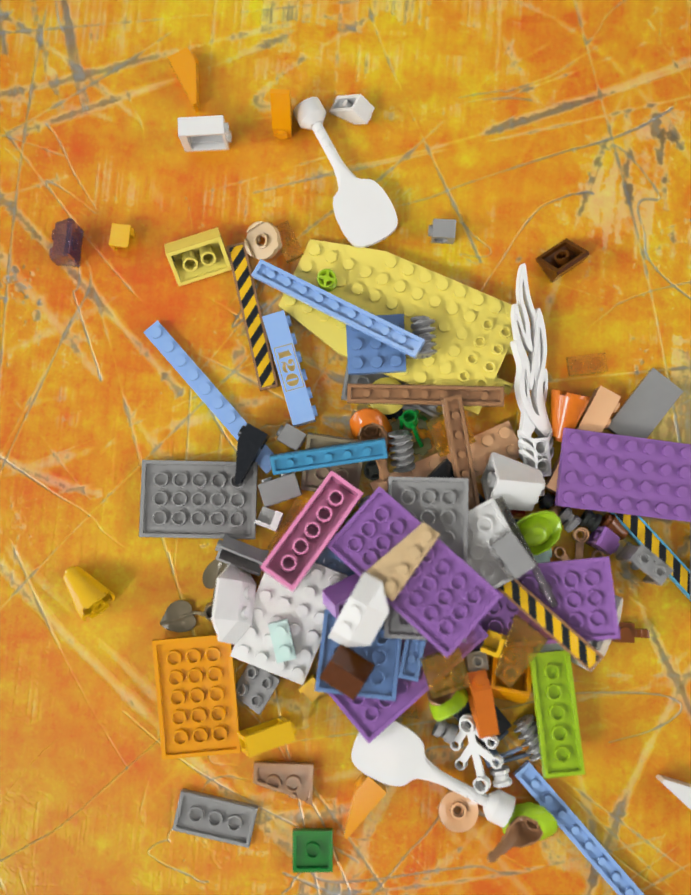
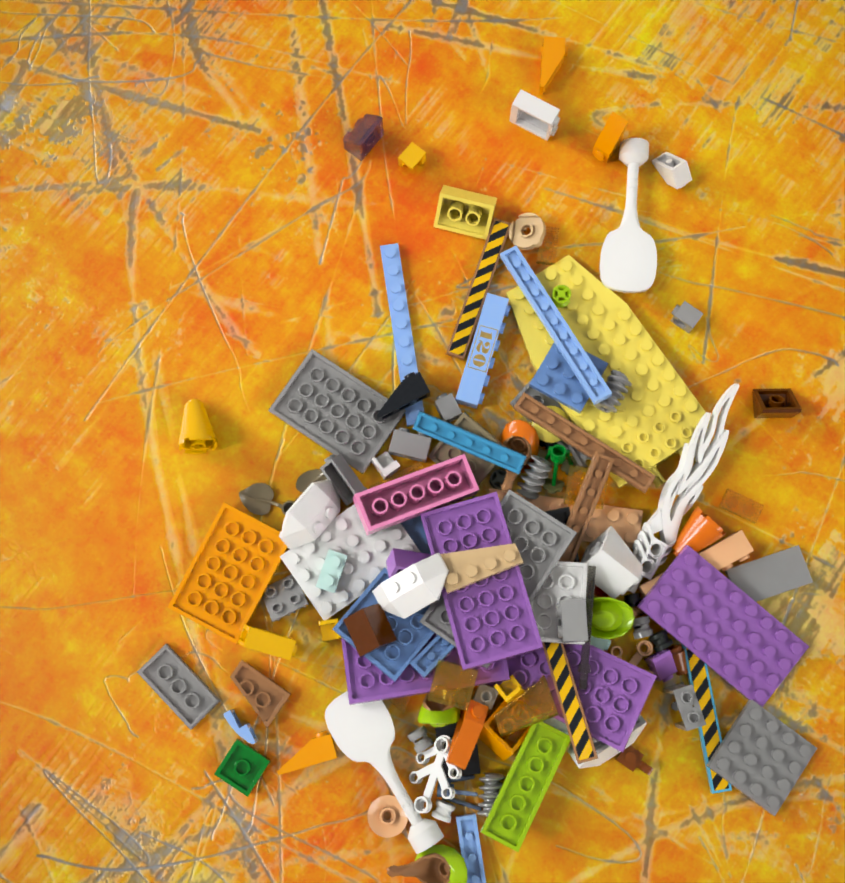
camera: 30 degrees right, 5 degrees down
none -> light blue slope [223,709,259,744]

